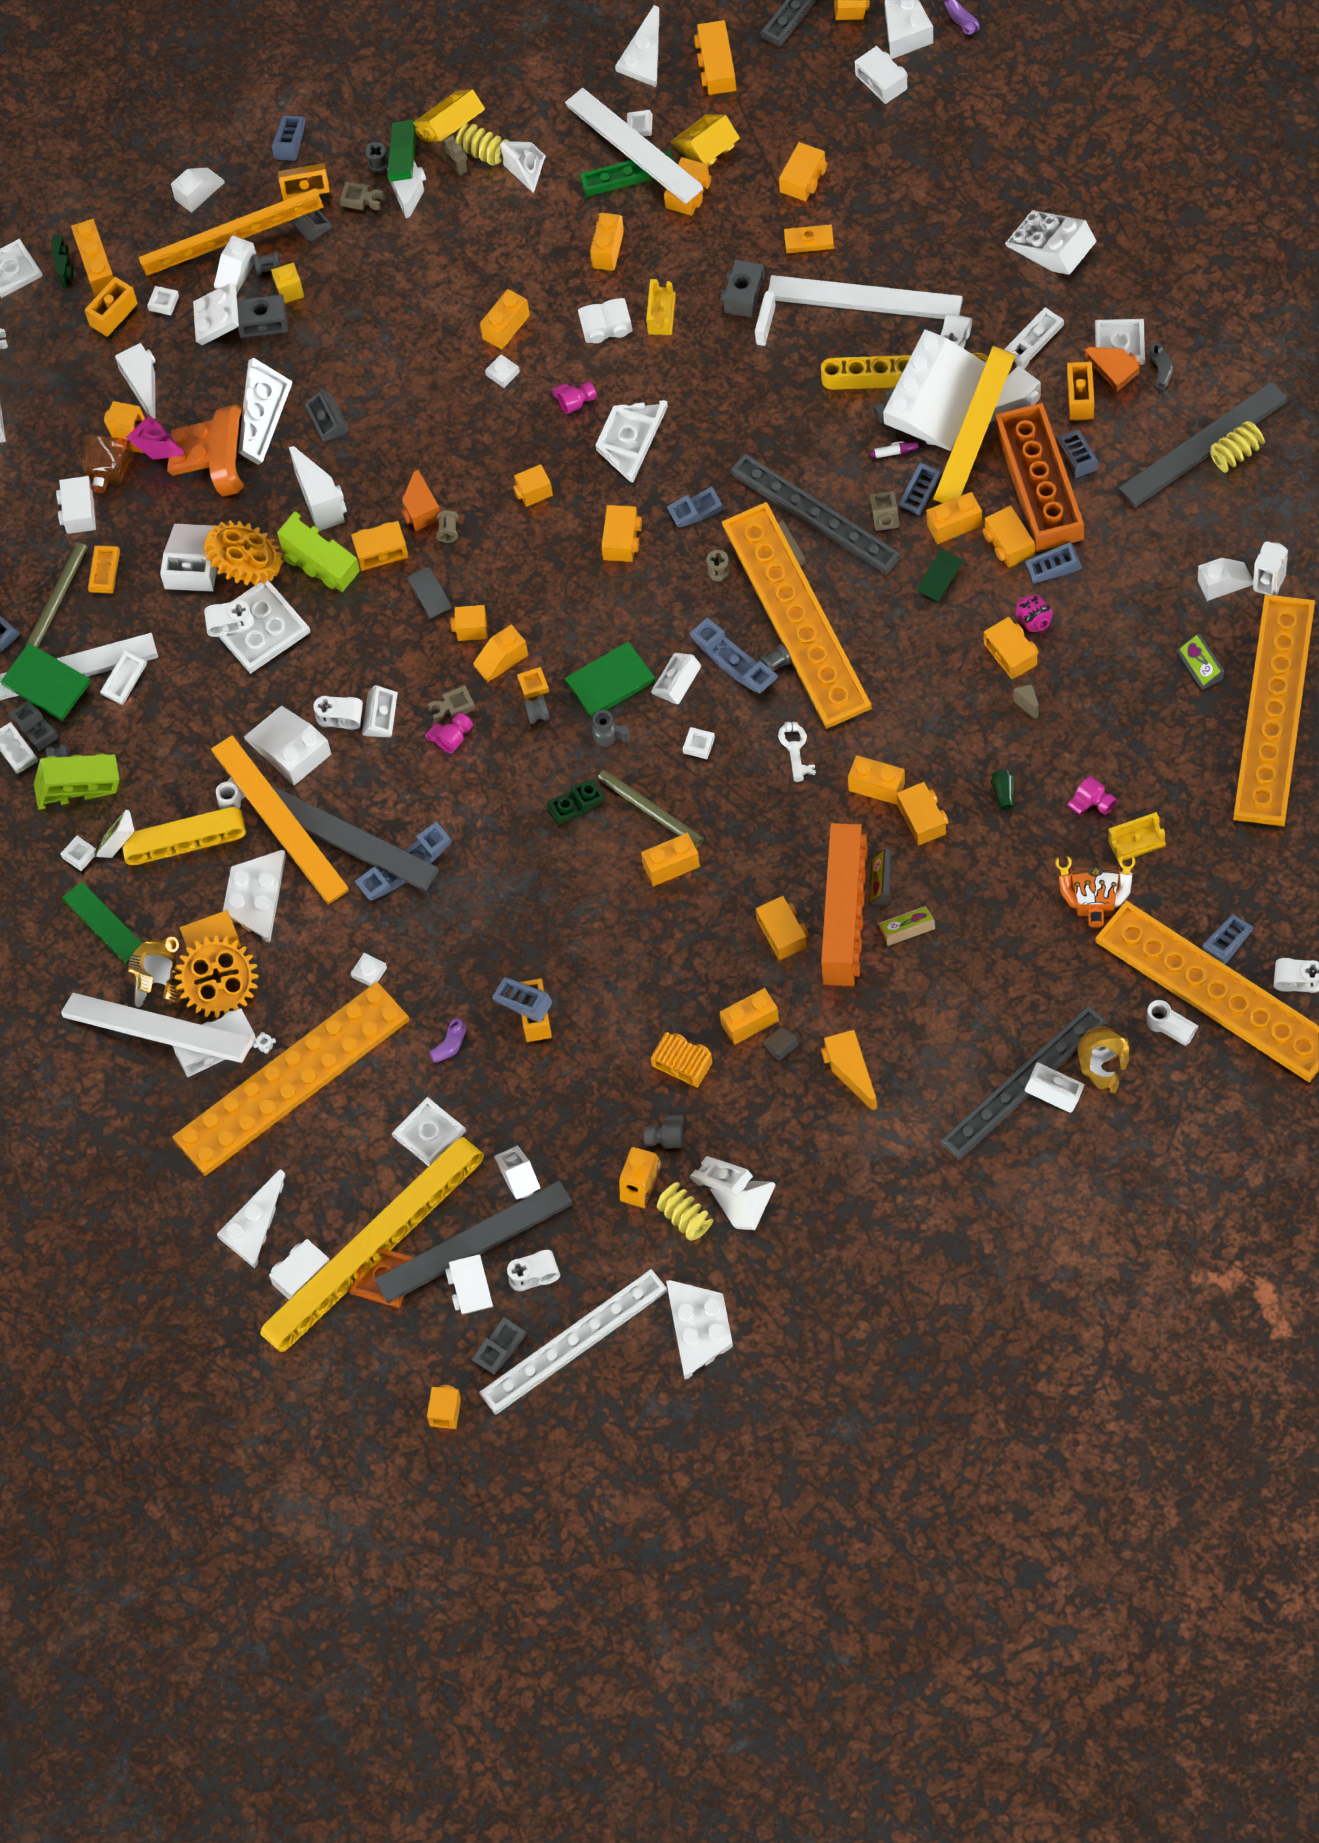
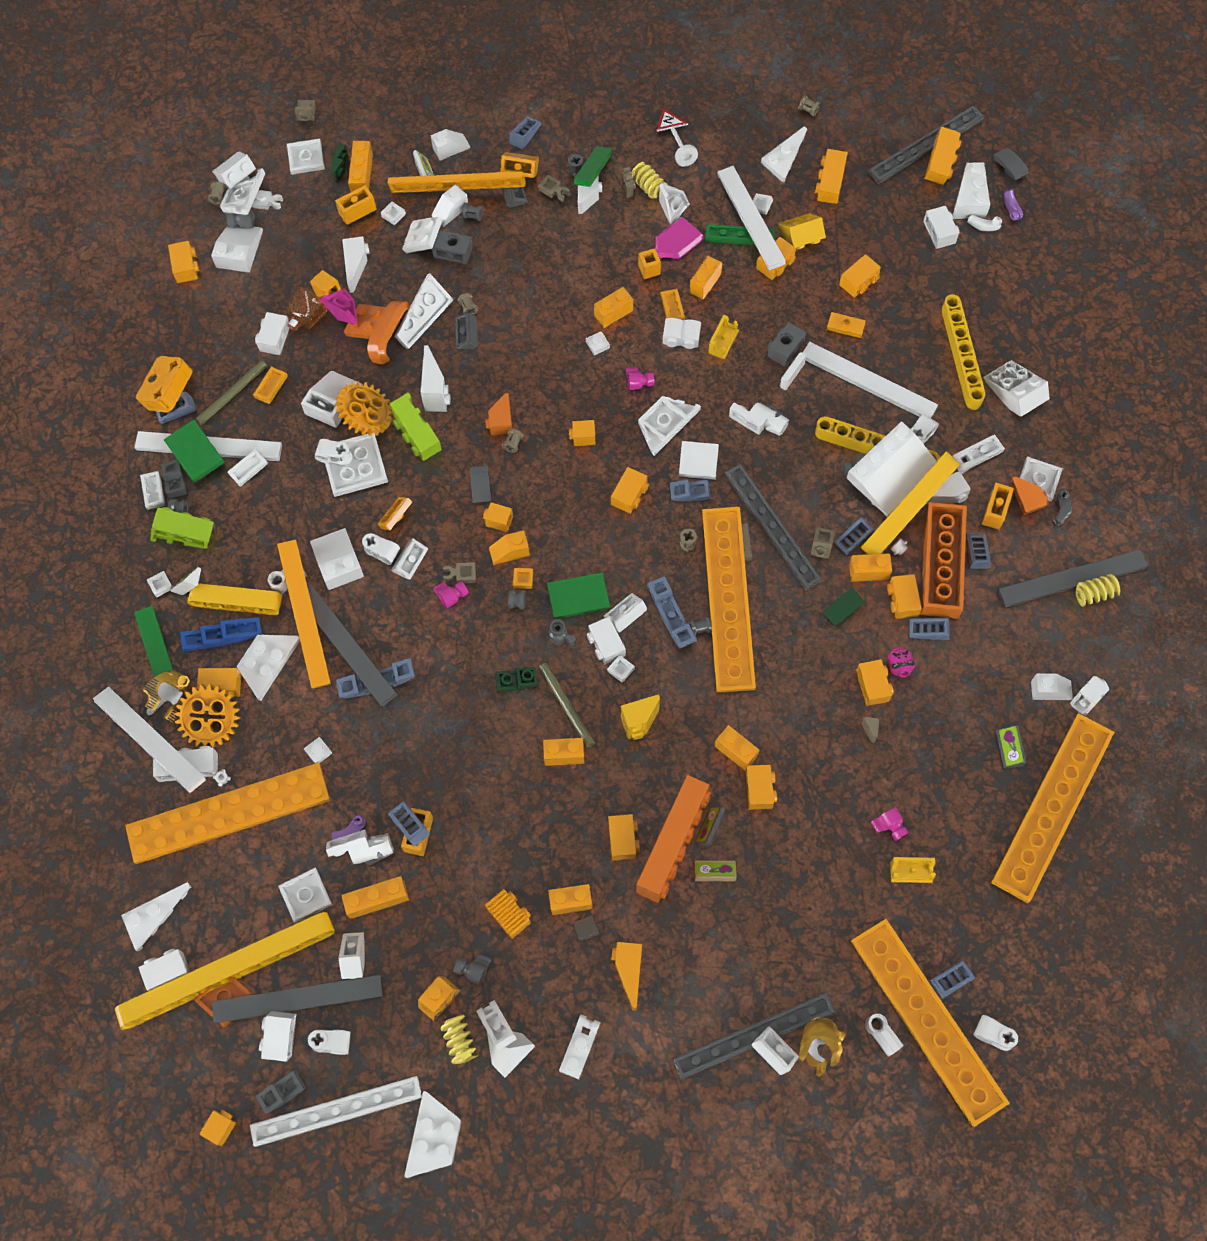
camera: 15 degrees right, 5 degrees up
yellow brick [271,263,304,303] -> none
light orange brick [351,521,409,571] -> none
yellow window [413,89,485,142] -> none
white piece [778,722,816,782] -> none
piece [870,441,919,458] -> none
dark green cone [990,770,1015,810] -> none
torso [1055,855,1136,928] -> none
none -> blue slope [180,617,262,652]
none -> white plate [326,829,394,865]
none -> light orange brick [341,876,409,919]
none -> light orange plate [378,497,412,530]
none -> slope [413,150,434,176]
none -> dark tan bush [458,293,478,315]
none -> white plate [559,1014,601,1079]
none -> white brick [587,617,626,665]
none -> yellow slope [621,694,660,740]
none -> light orange brick [638,248,661,279]
none -> dark pink tile [655,217,704,259]
none -> white piece [657,108,698,167]
none -> light orange plate [660,289,685,320]
none -> white tile [679,441,719,480]
none -> white plate [729,402,789,436]
none -> white plate [890,538,908,555]
none -> yellow beam [942,294,985,410]
none -> white arm [967,215,1002,231]

